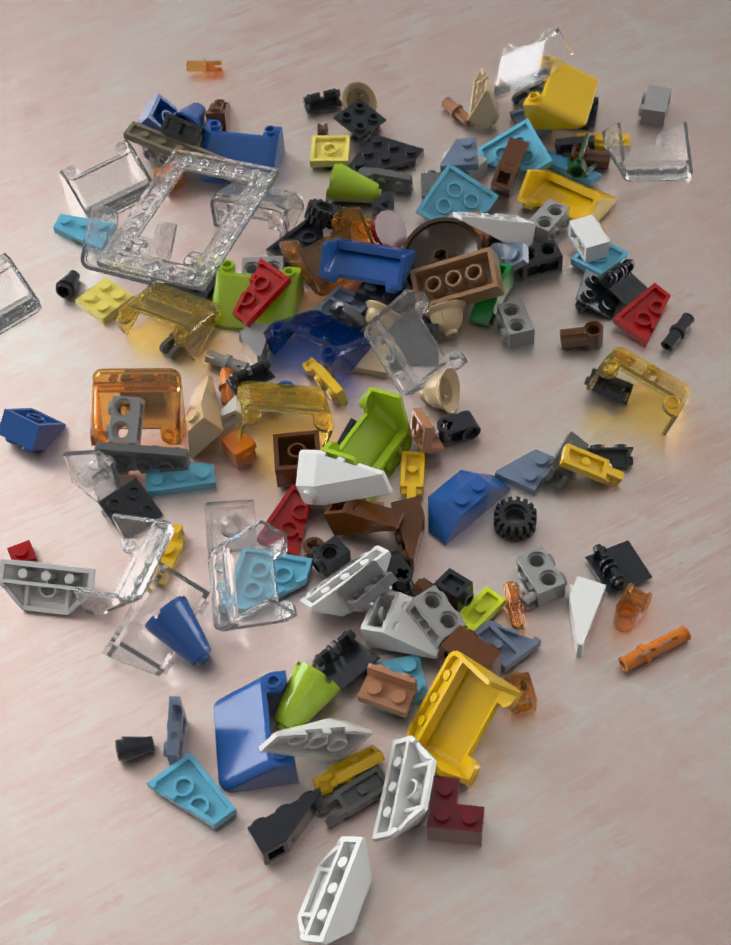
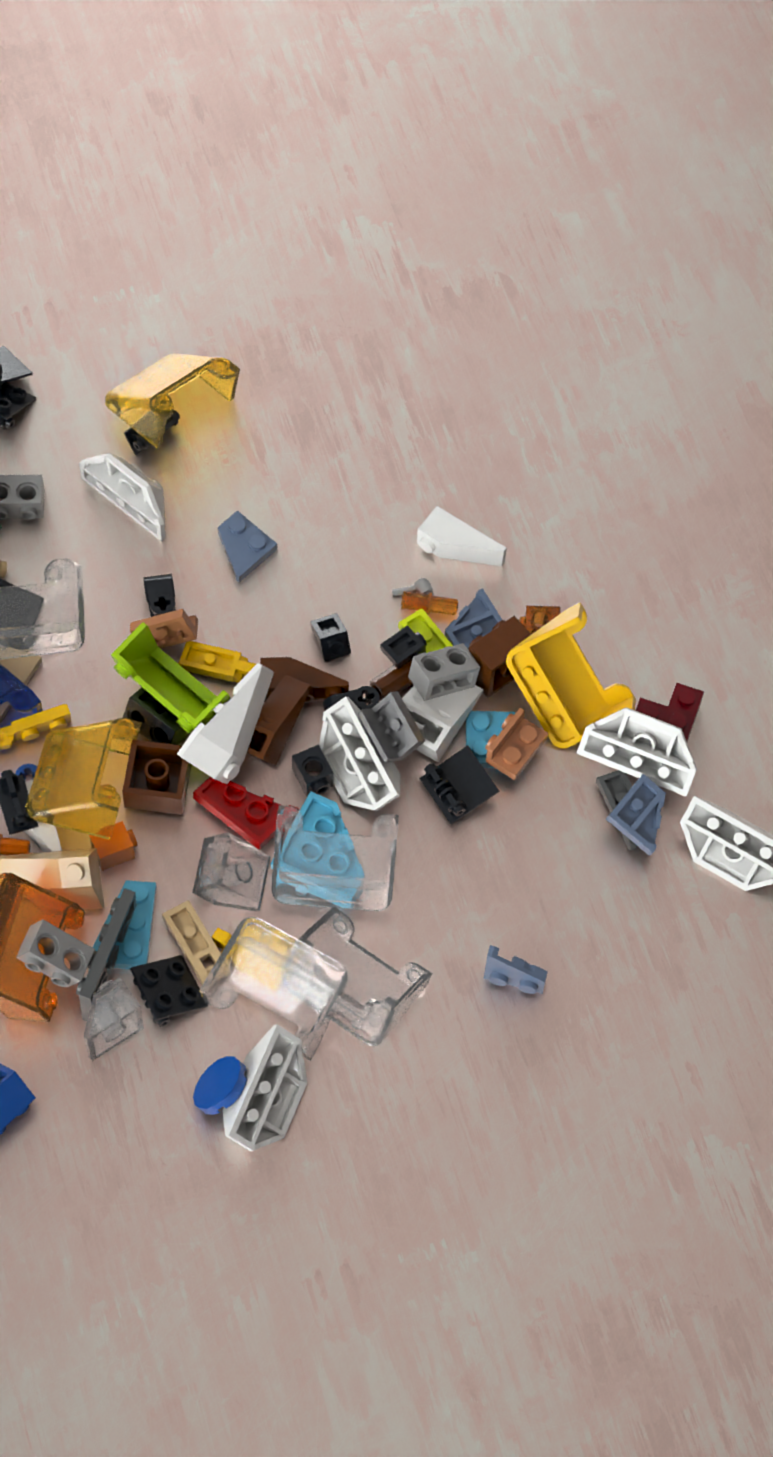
camera: 85 degrees left, 10 degrees up
red plate [7,540,38,562] -> none
black cone [115,736,155,762] -> none
blue cone [145,595,212,666] -> none
medium azure wing [147,752,237,829] -> none
blue windscreen [213,670,299,793] -> none
black slope [247,788,323,865] -> none
white wedge [259,718,373,762] -> none
lime cone [273,661,340,731] -> none
reddish brown bush [303,537,324,561] -> none
yellow hinge [311,745,385,795] -> none
tan hat [420,367,460,414] -> none
blue wedge [428,470,511,546] -> none
black tyre [493,496,537,542] -> none
light grey brick [515,546,567,607] -> none
dark grey hinge [542,431,589,491] -> none
yellow hinge [559,443,624,485] -> none
reddish brown piece [560,321,603,350] -> none
black hinge [585,540,652,595] -> none
black hinge [586,444,634,468] -> none
red wing [613,282,671,348] -> none
clear orange piece [613,583,653,632] -> none
orange pin [618,625,691,672] -> none
black pin [661,312,695,352] -> none
none -> white wedge [79,453,165,542]
none -> tan plate [162,900,230,986]
none -> blue tile [193,1056,247,1115]
none -> black bracket [310,613,351,661]
none -> sand blue wing [606,774,666,856]

